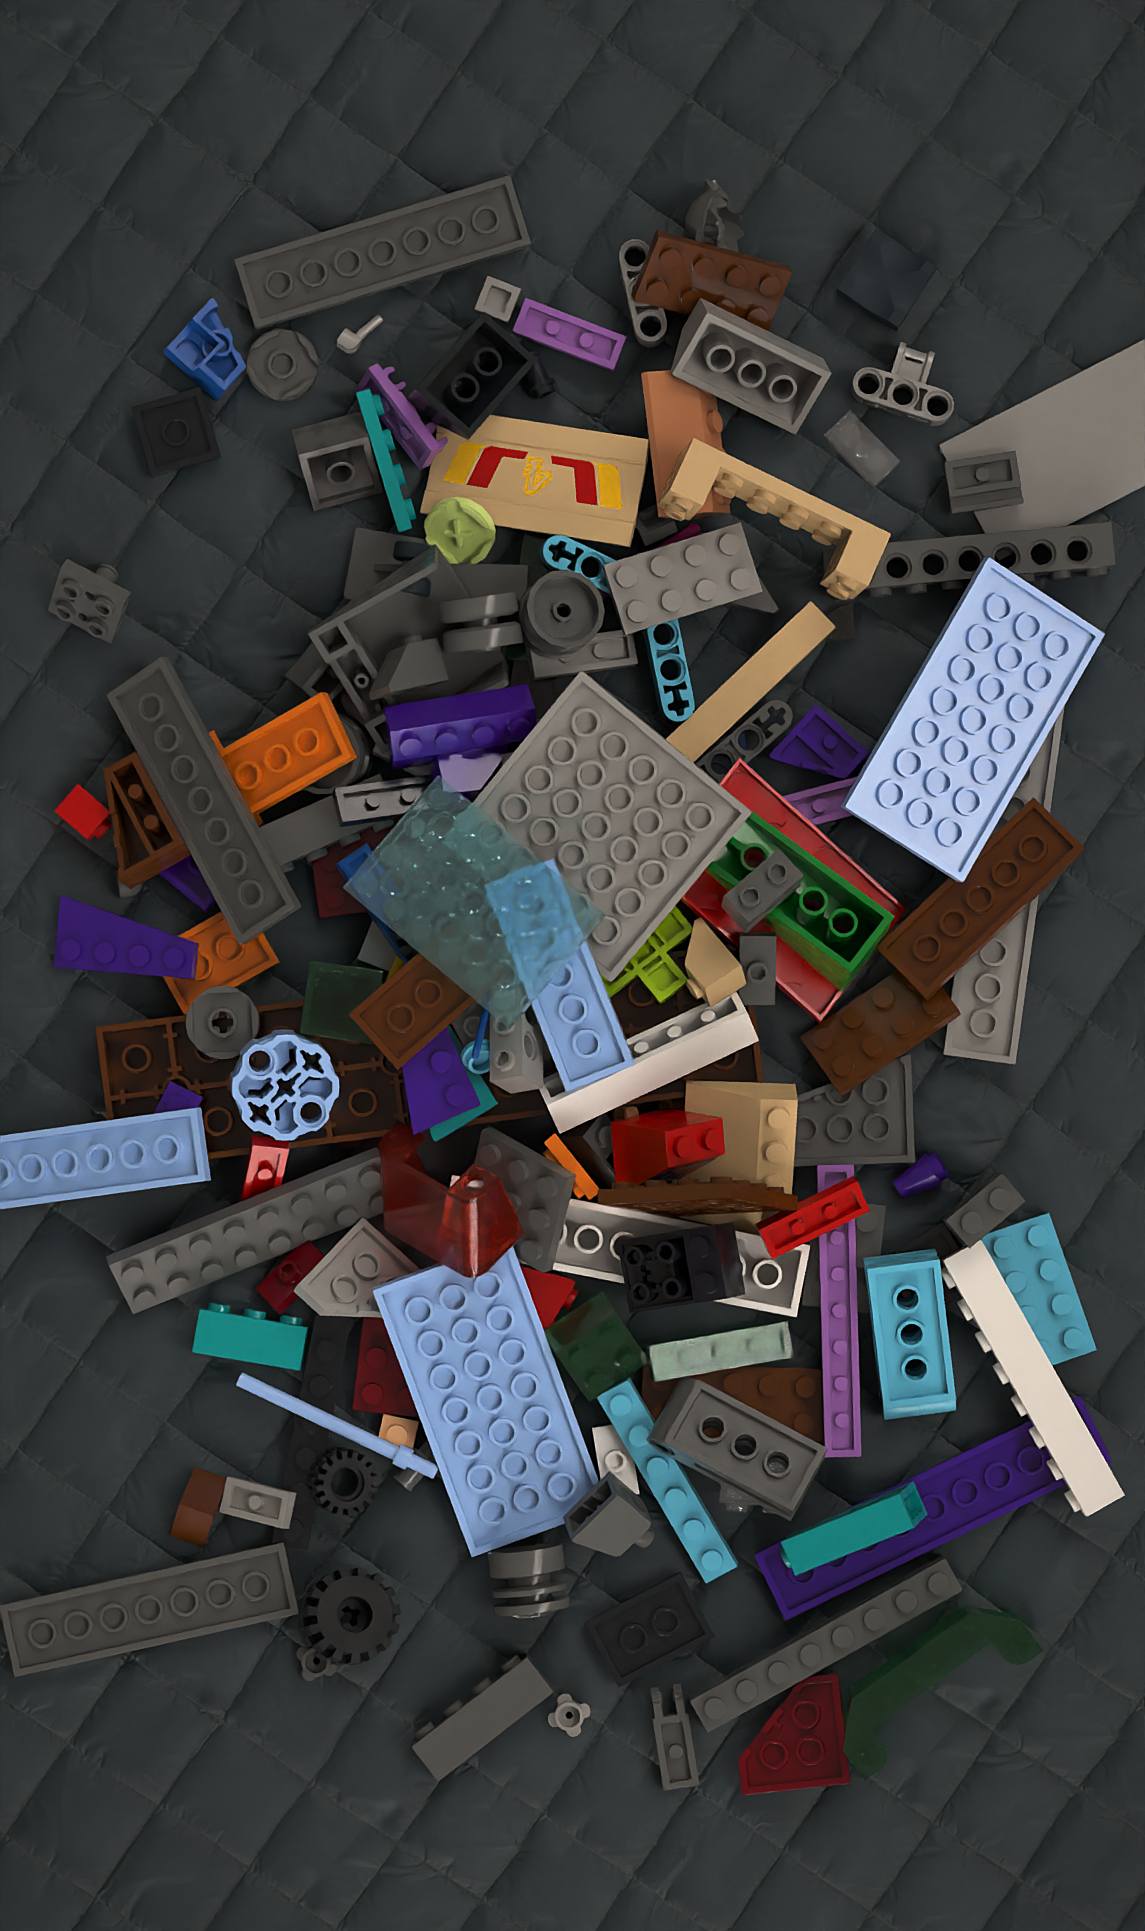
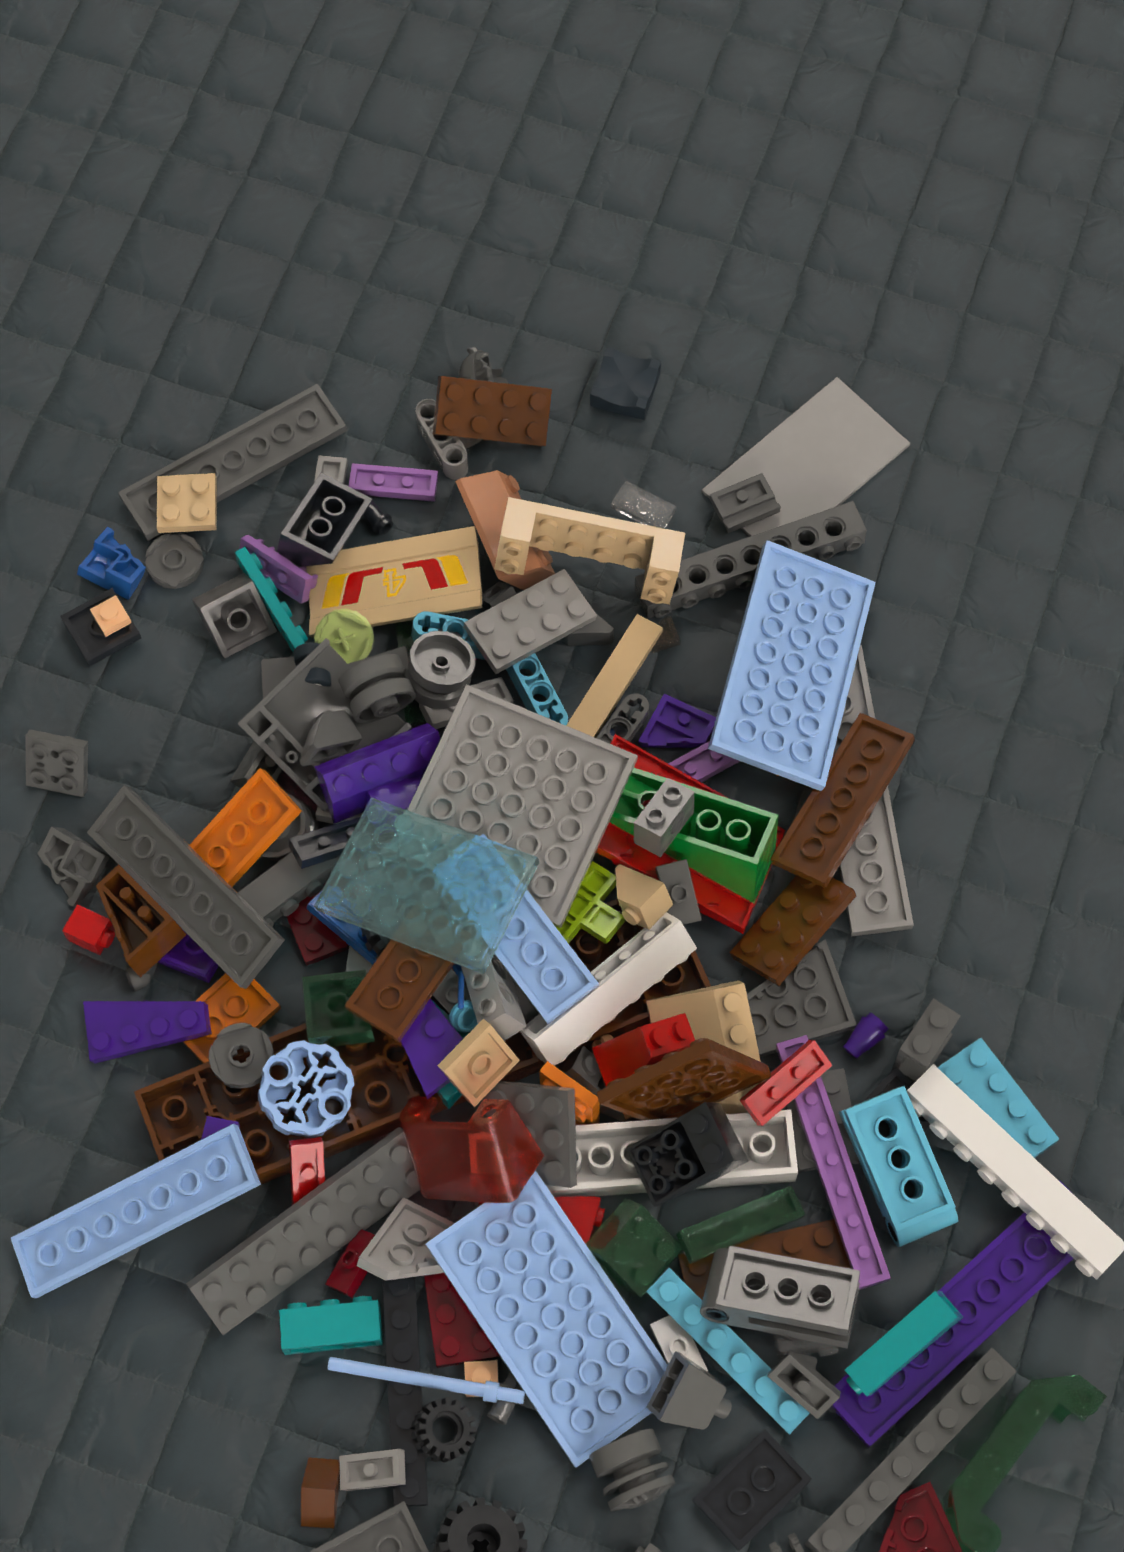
camera: 10 degrees left, 20 degrees down
light grey hand [336,315,383,354] -> none
light grey slope [671,298,832,435] -> none
light grey beam [851,342,954,426] -> none
none -> dark grey slope [38,827,110,907]
none -> light nougat plate [90,595,132,637]
none -> tan plate [157,473,217,533]
none -> tan plate [437,1019,520,1107]
none -> dark grey slope [767,1351,841,1419]

